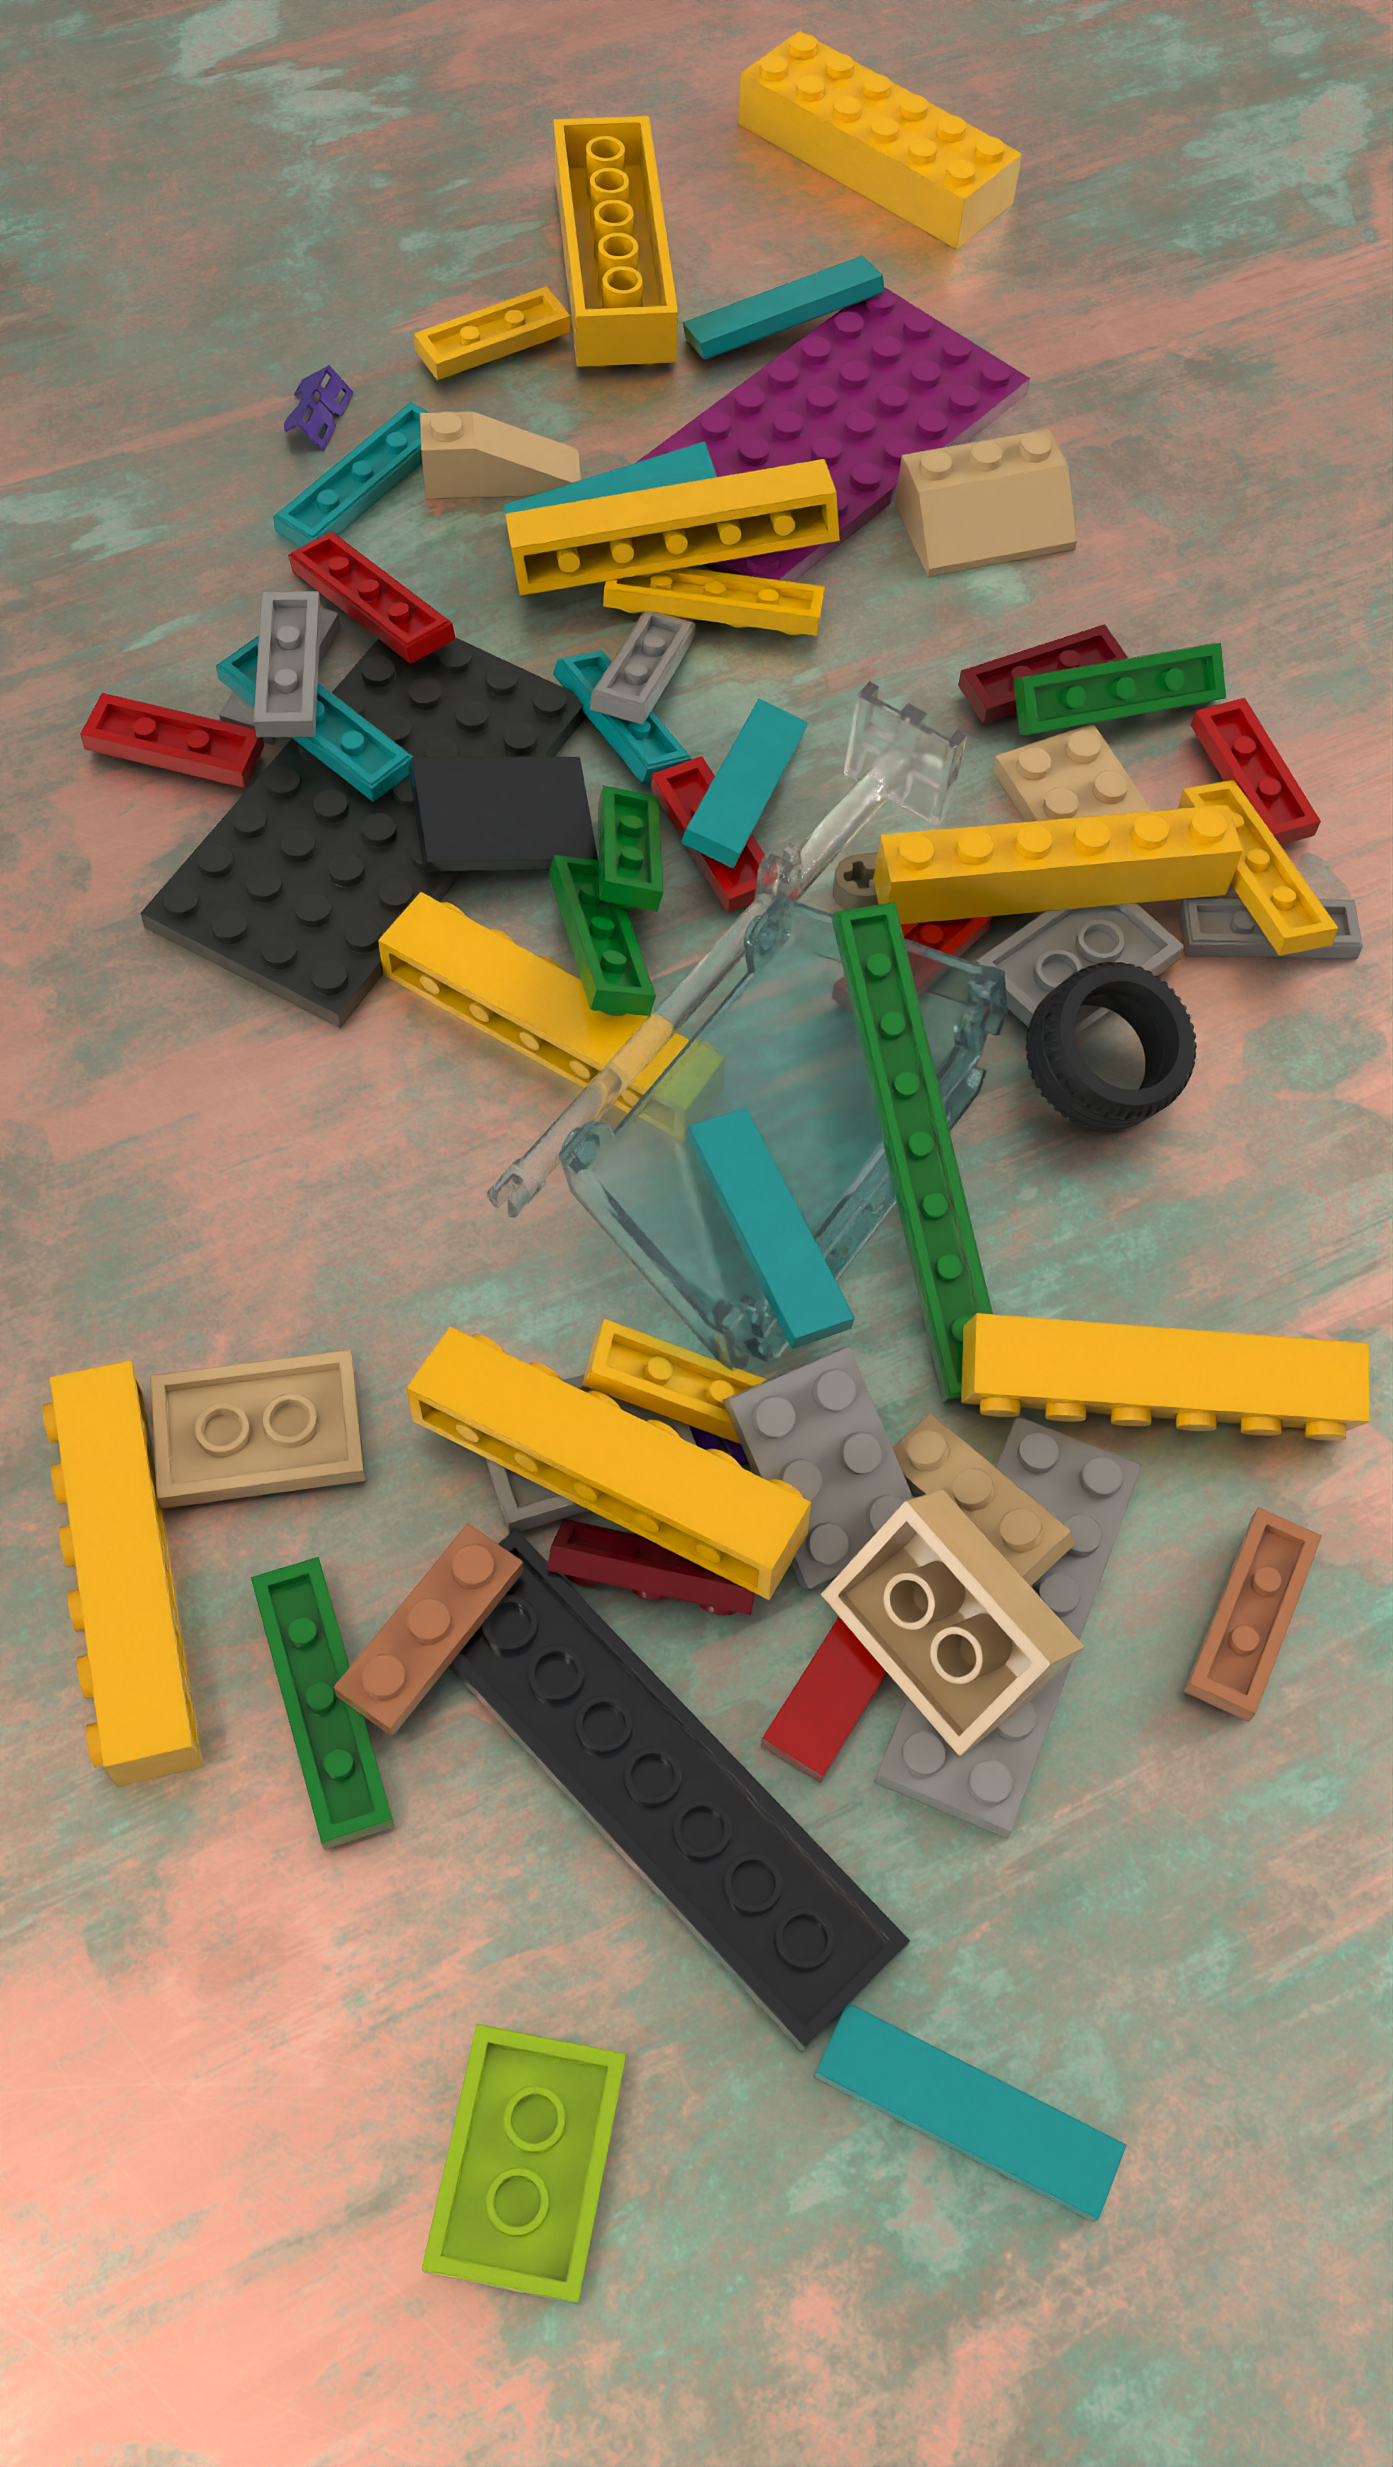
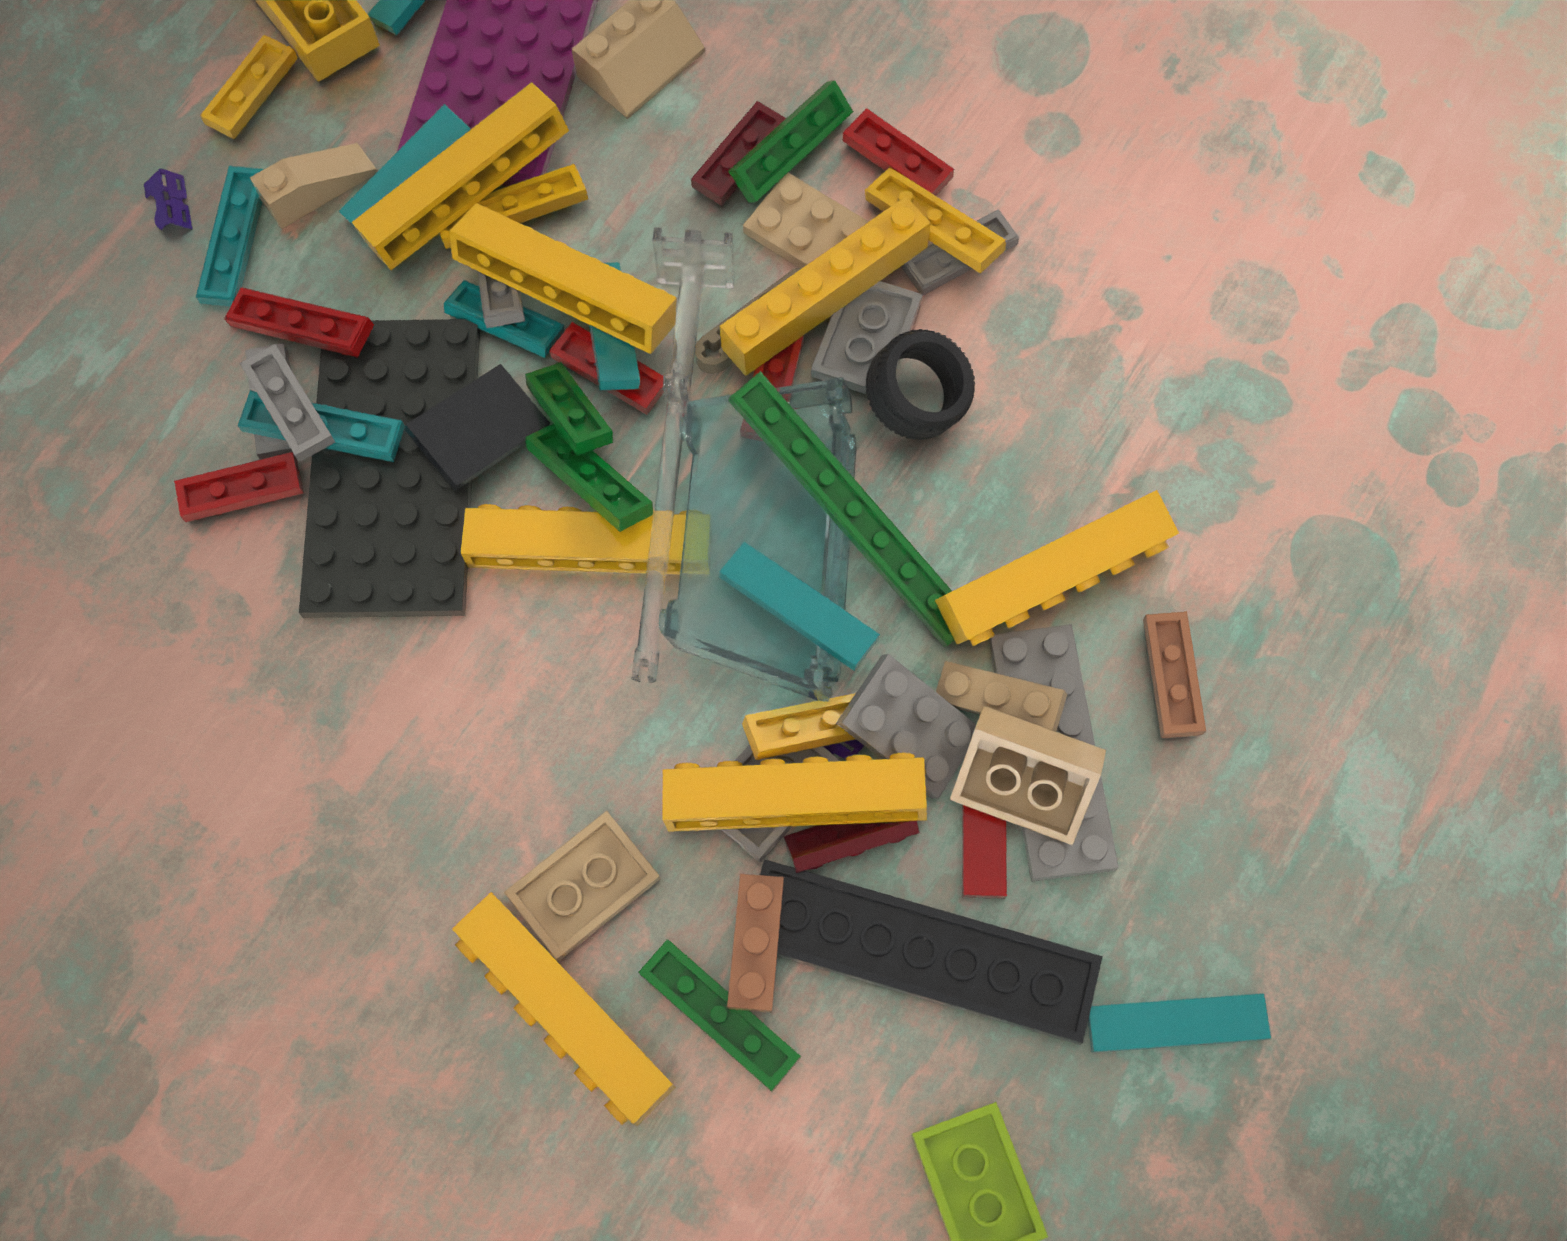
camera: 25 degrees left, 10 degrees up
none -> yellow brick [449,203,677,354]

